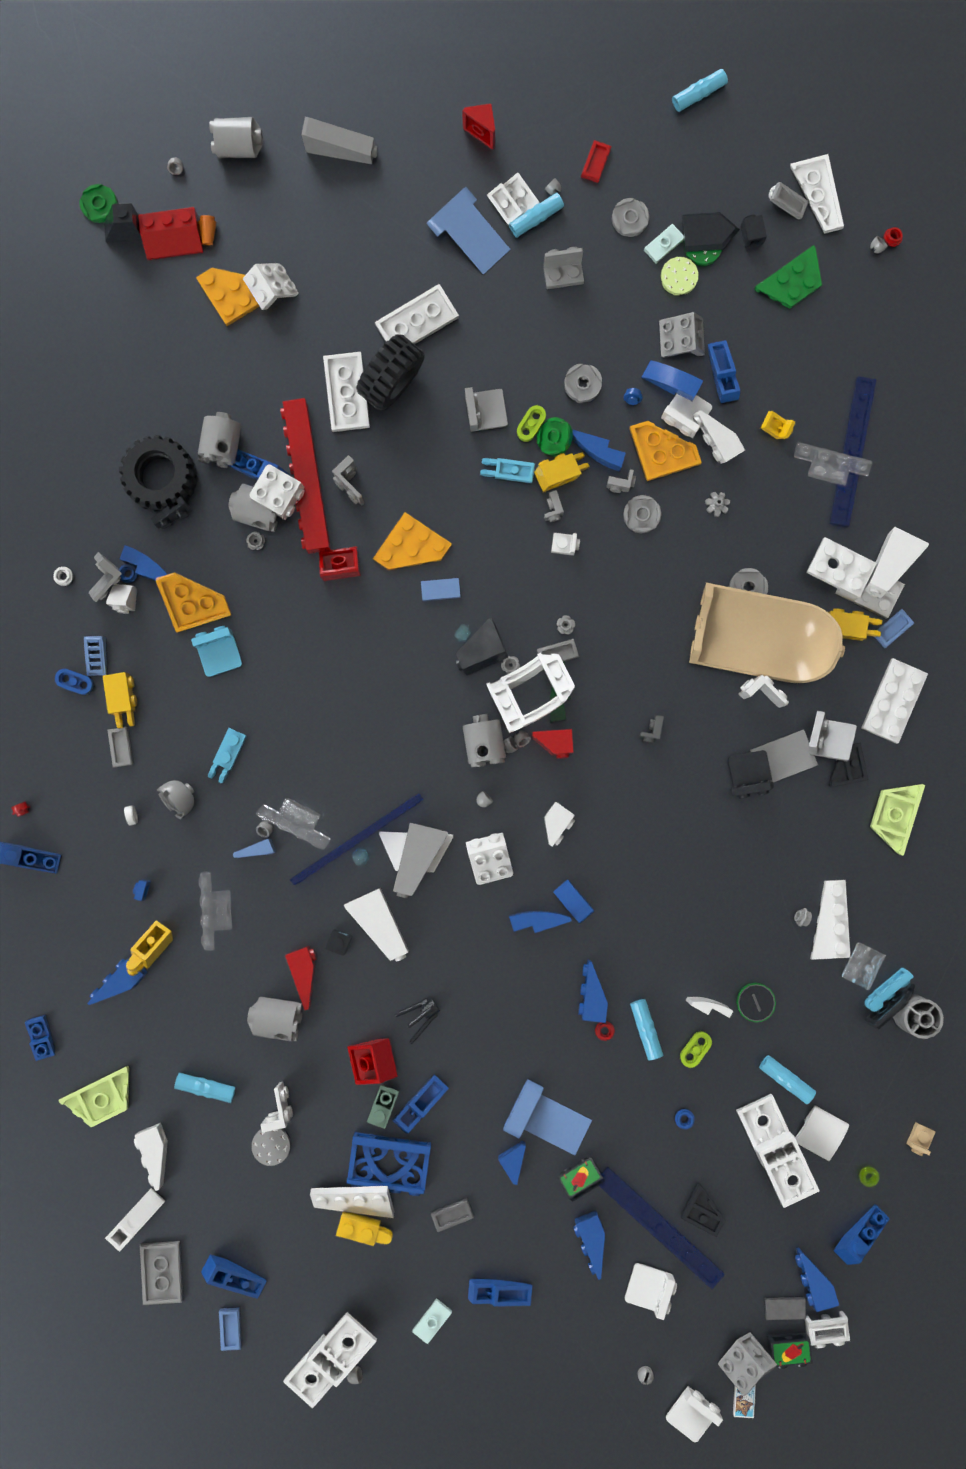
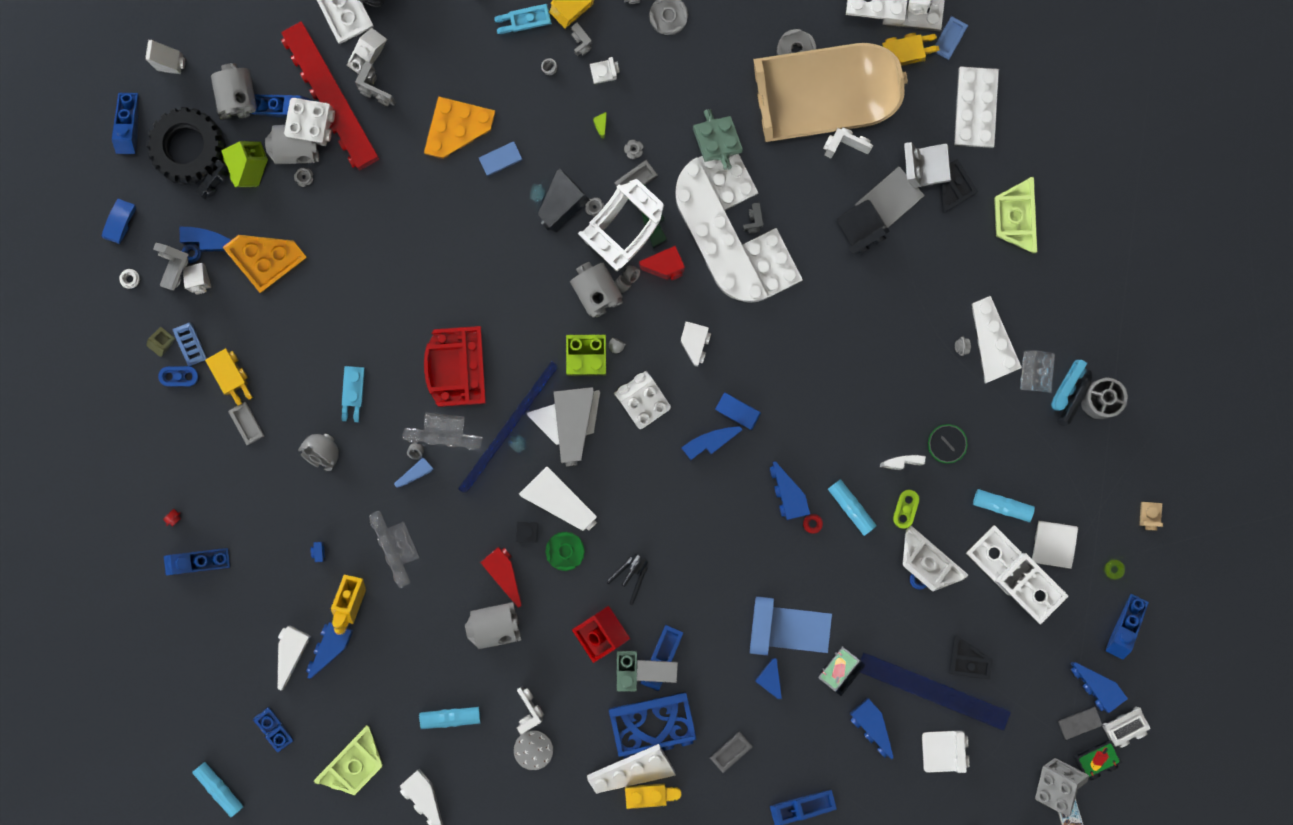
camera: 20 degrees left, 0 degrees up
white tile [124,805,138,826] -> none
medium azure bracket [191,626,242,677] -> none
red slope [319,546,361,581] -> none
none -> blue slope [102,199,136,244]
none -> blue slope [112,93,138,154]
none -> white slope [146,40,185,74]
none -> olive slope [146,327,176,357]
none -> lime slope [221,141,268,187]
none -> white slope [278,626,311,690]
none -> white slope [347,28,387,74]
none -> red slope [424,326,486,407]
none -> light grey hinge [541,58,558,75]
none -> green tile [545,532,585,571]
none -> lime slope [566,335,606,376]
none -> lime slope [593,112,607,139]
none -> light grey tile [637,660,678,683]
none -> white plate [675,154,803,302]
none -> sand green plate [693,109,743,170]
none -> white wing [903,526,968,591]

